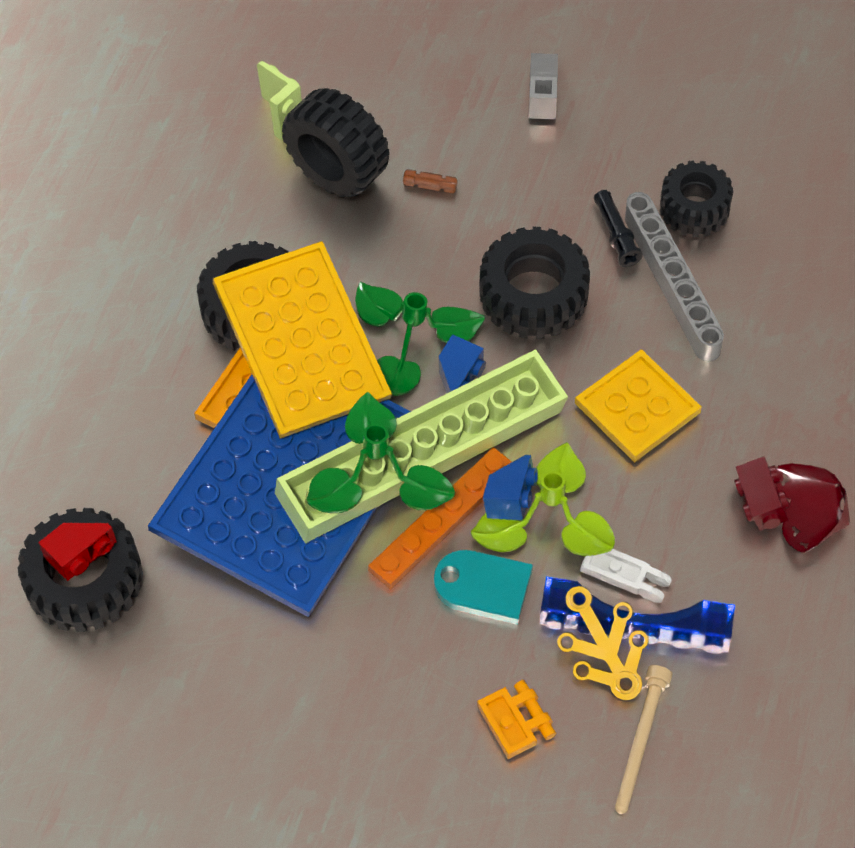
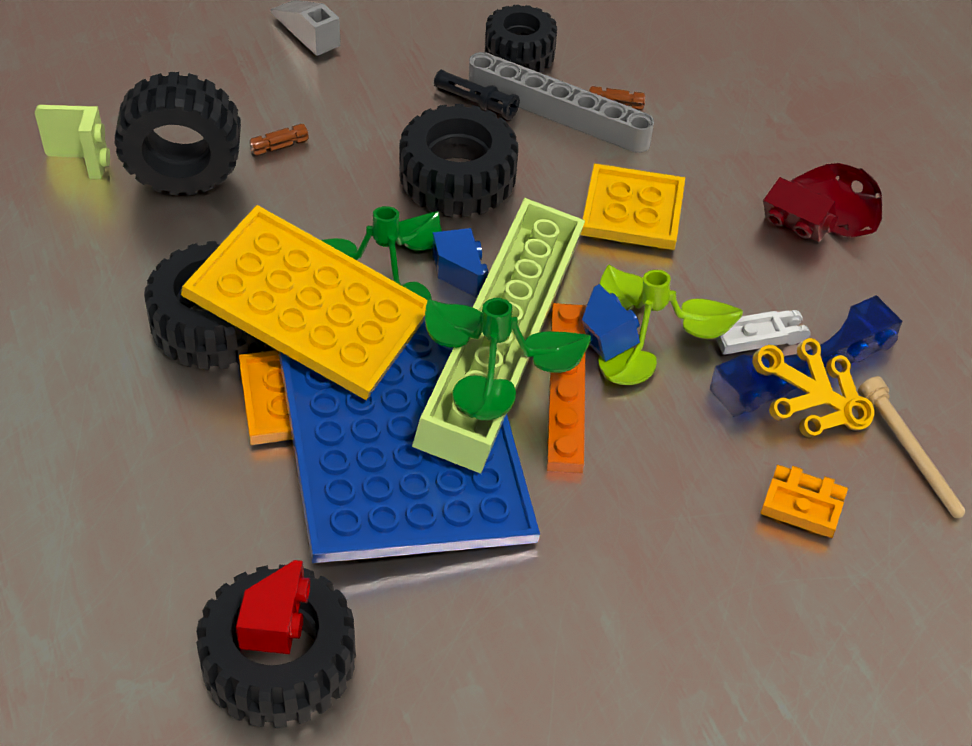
camera: 45 degrees left, 10 degrees down
teal tile [434,550,533,625] -> none
none -> dark orange axle [589,86,646,110]

